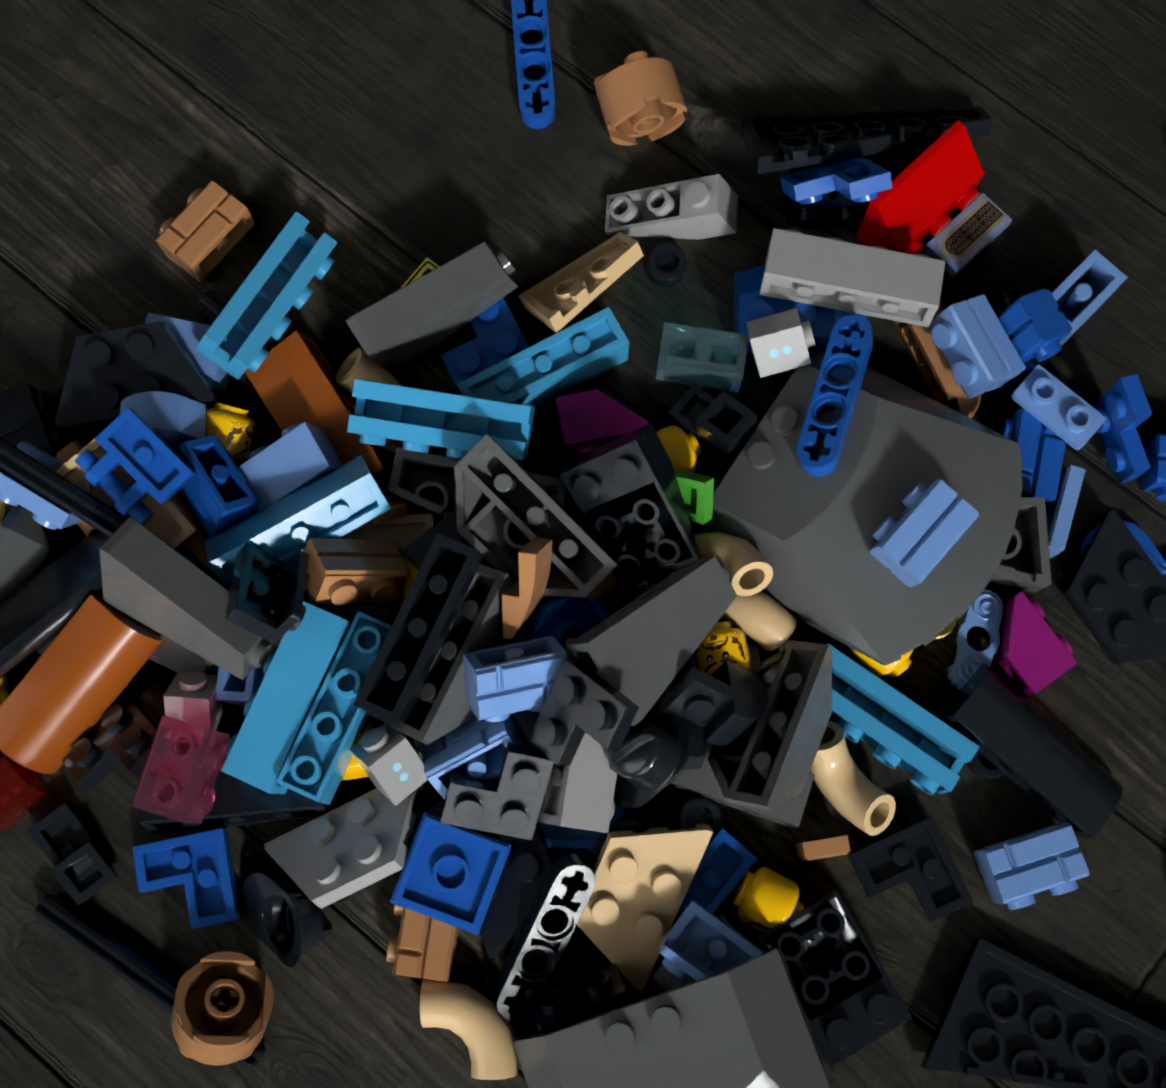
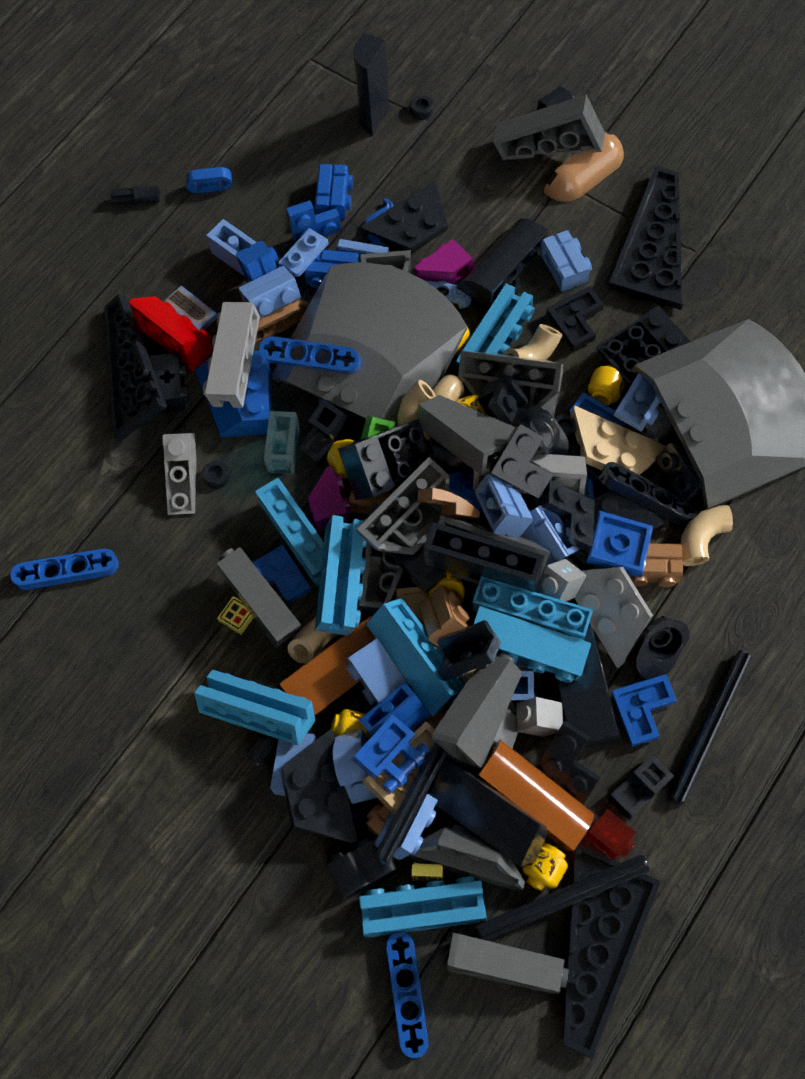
camera: 90 degrees left, 10 degrees down
clear pink brick [132,715,231,823] -> none
medium nougat brick [156,180,255,282] -> none
medium nougat brick [171,951,274,1066] -> none
tan wing [519,232,644,333] -> none
medium nougat brick [594,51,687,146] -> none
brick [746,308,816,378] -> none
blue plate [780,156,892,204] -> none
medium nougat tile [796,835,851,861] -> none
medium blue brick [869,478,979,588] -> none

